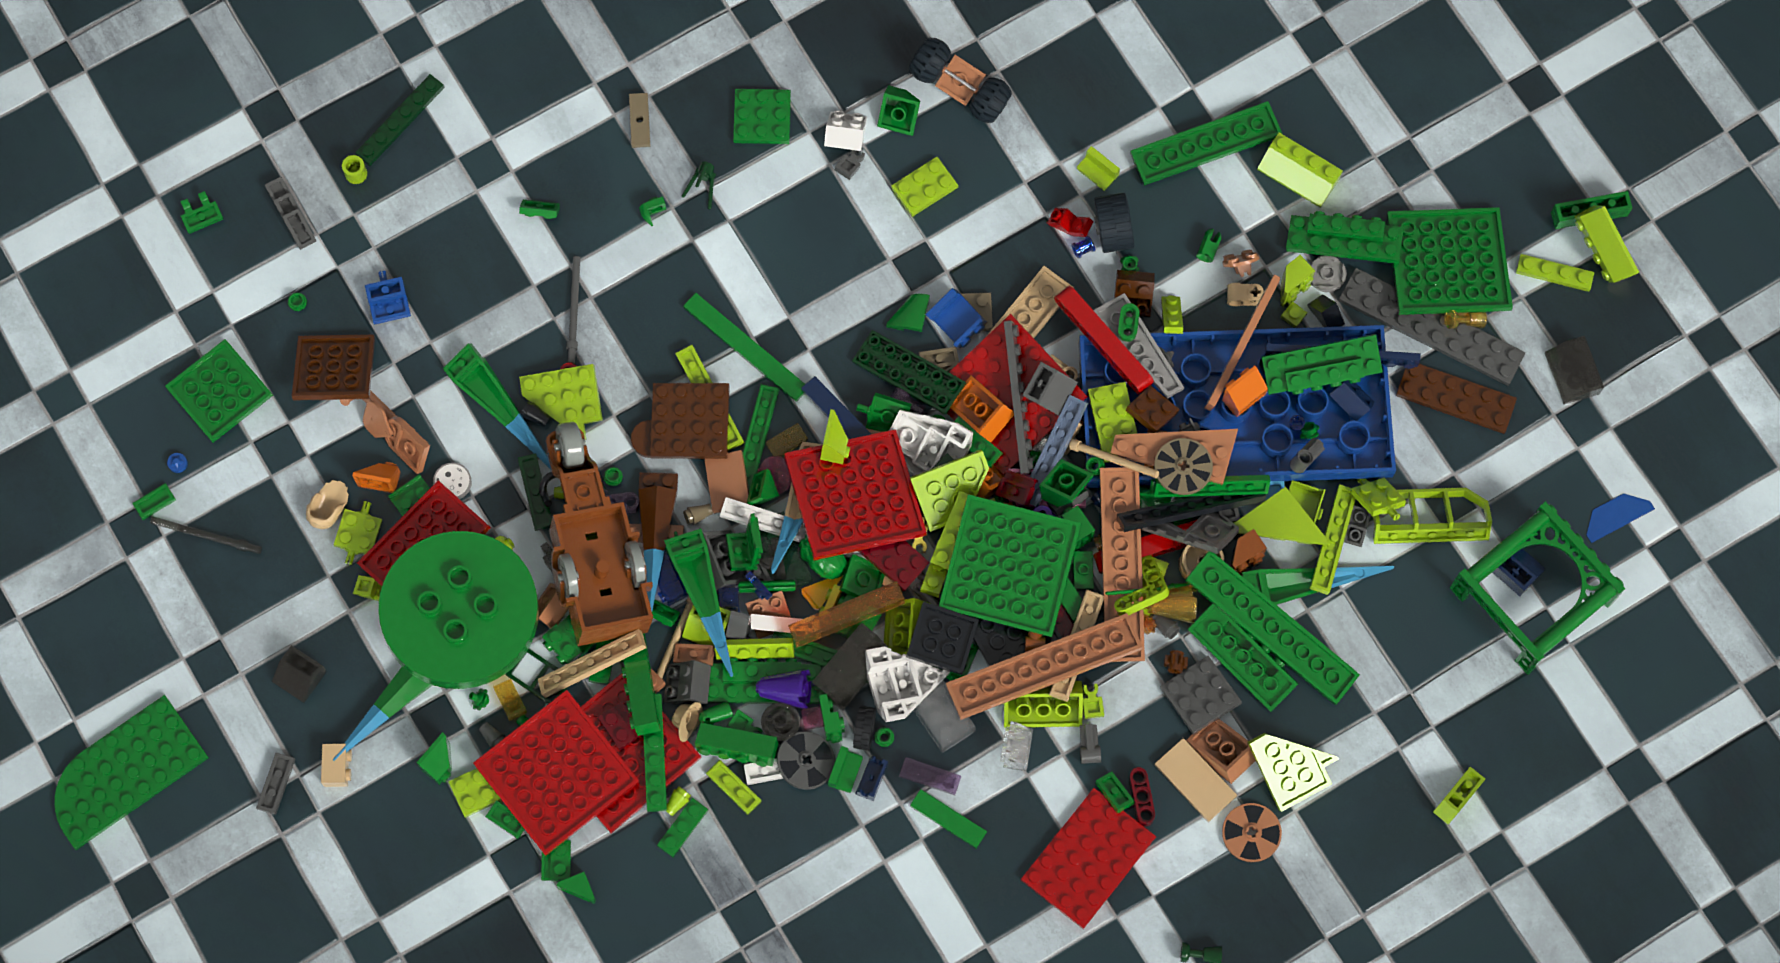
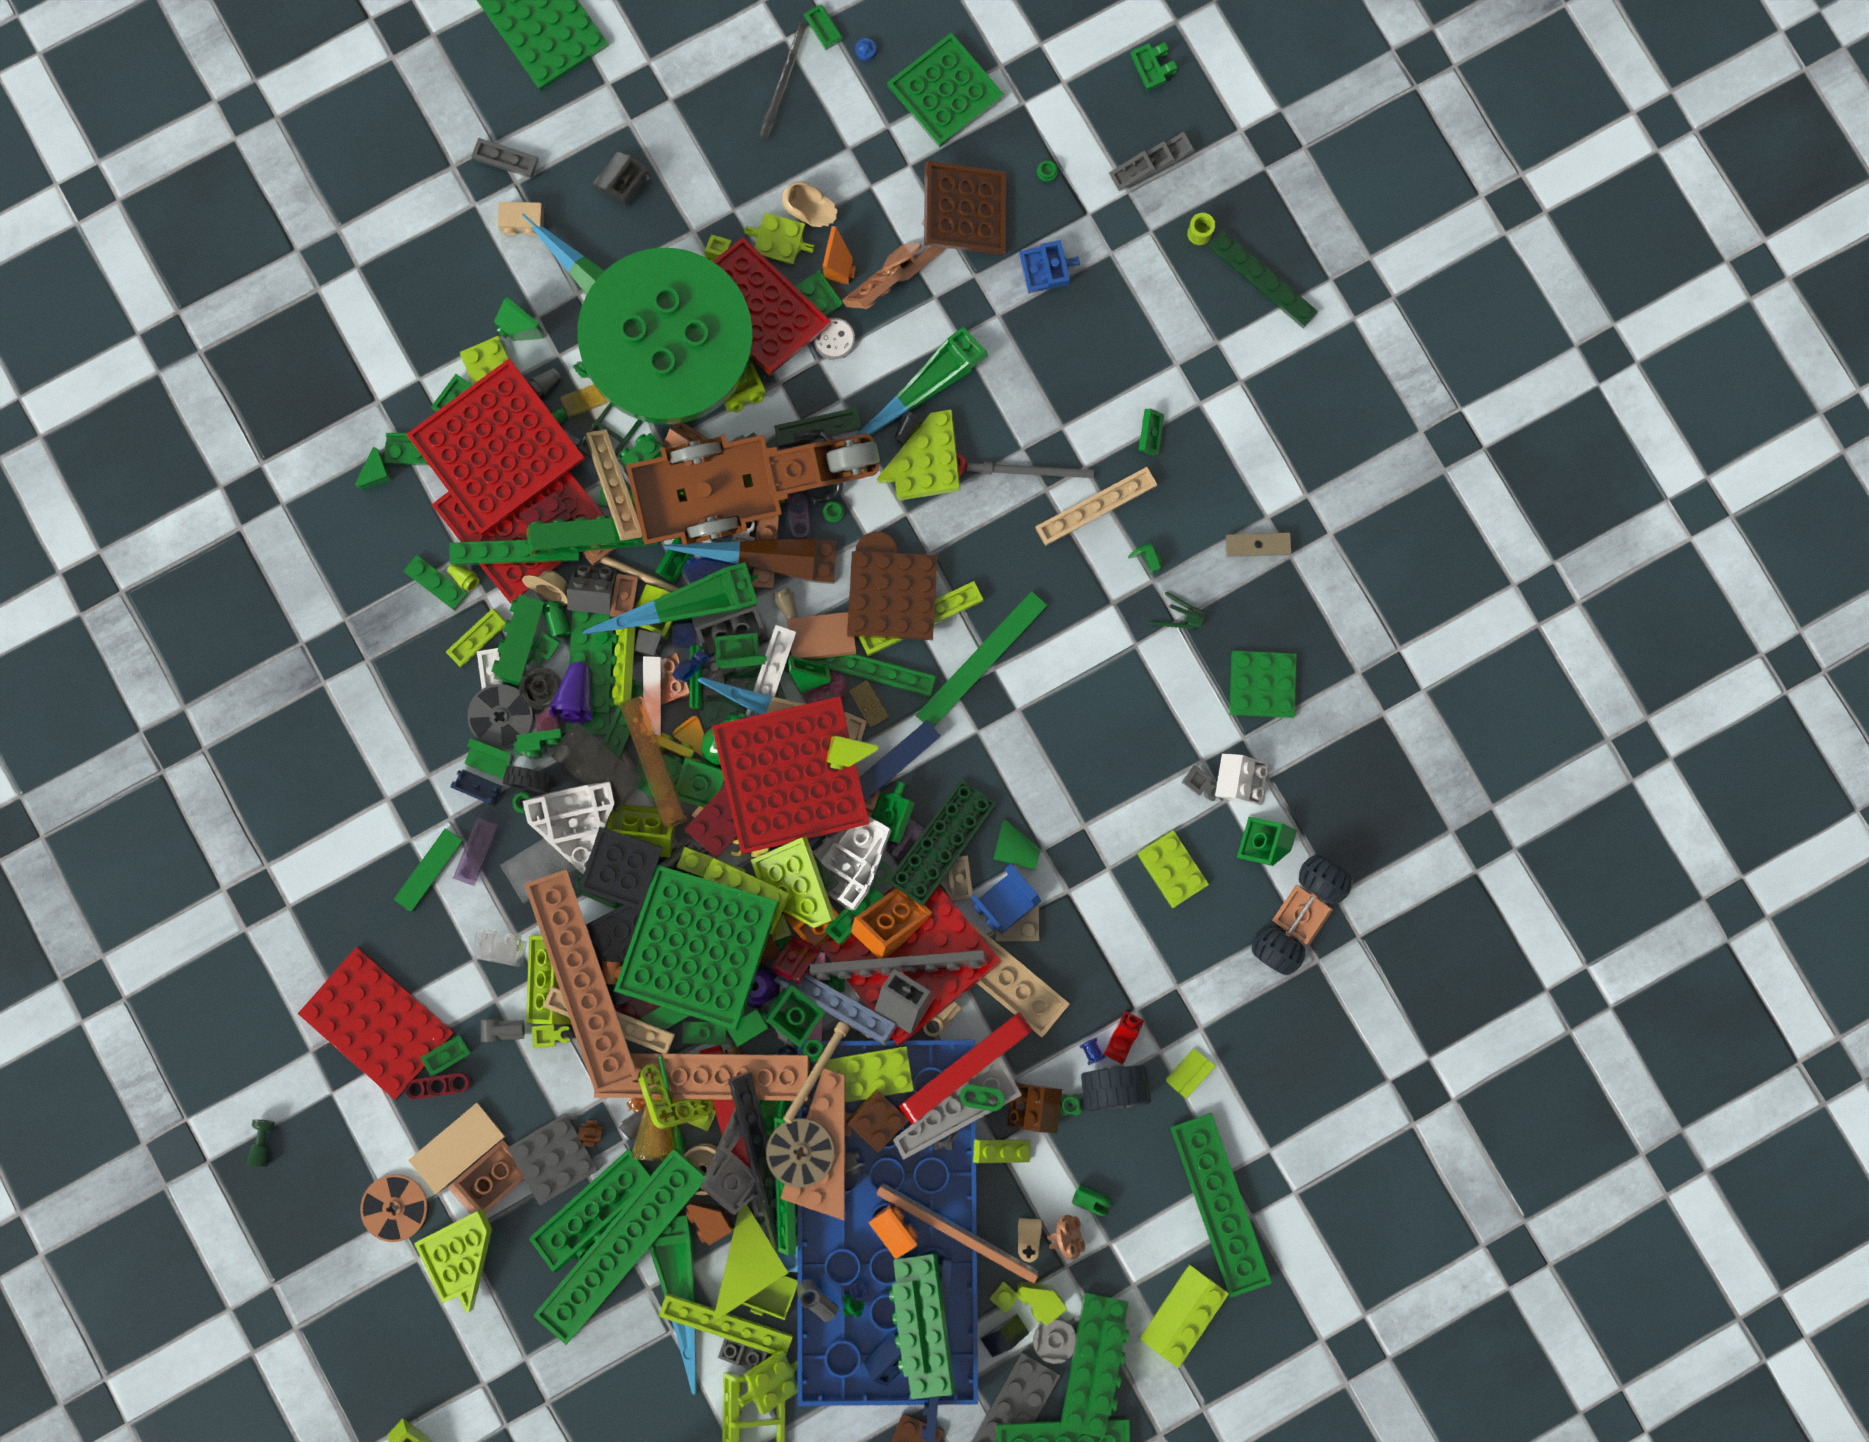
camera: 90 degrees right, 10 degrees up
none -> tan plate [1035,467,1157,546]

